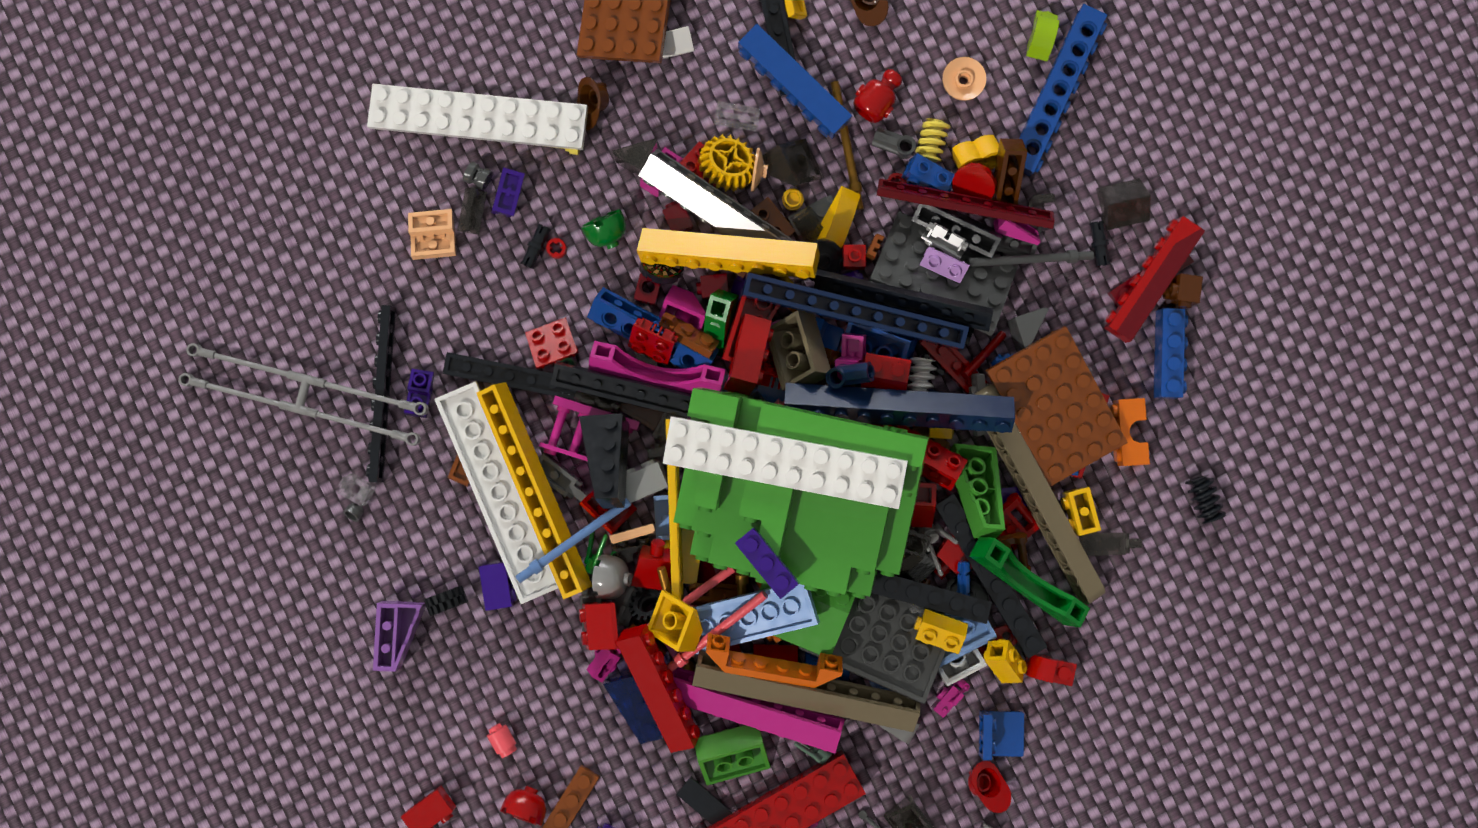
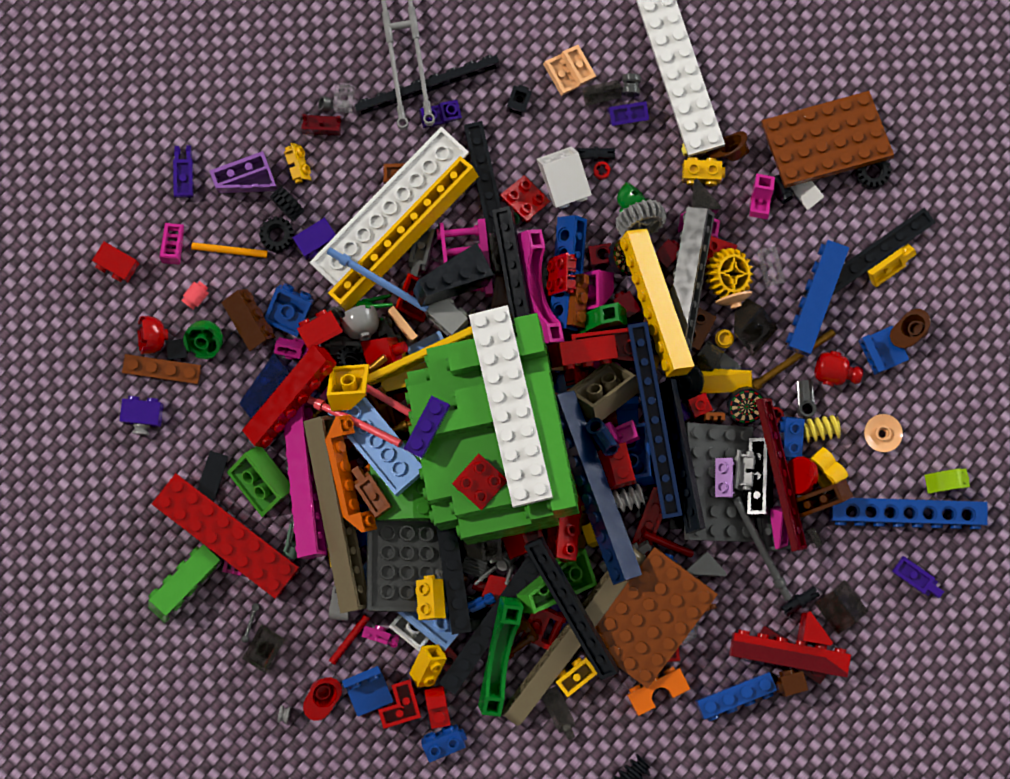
camera: 65 degrees right, 5 degrees down
none -> dark pink slope [159,223,184,265]
none -> black tile [166,339,188,361]
none -> dark purple hinge [173,145,194,198]
none -> green cylinder [183,320,223,359]
none -> light orange bar [191,242,268,258]
none -> reddish brown brick [221,289,276,351]
none -> black tyre [259,216,295,253]
none -> blue plate [264,283,315,337]
none -> yellow hinge [284,143,311,184]
none -> dark red hinge [301,114,342,136]
none -> red bar [329,614,371,665]
none -> dark orange hinge [351,466,393,518]
none -> red brick [378,679,422,729]
none -> blue brick [421,724,467,763]
none -> red hinge [452,453,507,510]
none -> black brick [506,85,532,117]
none -> black plate [524,536,619,680]
none -> white slope [536,146,592,209]
none -> light grey gear [615,199,667,237]
none -> yellow brick [682,157,725,186]
none -> black tile [727,386,764,424]
none -> dark pink brick [749,173,775,220]
none -> black cone [774,175,794,204]
none -> red slope [797,611,833,646]
none -> blue bracket [858,326,909,375]
none -> dark purple hinge [891,556,944,598]

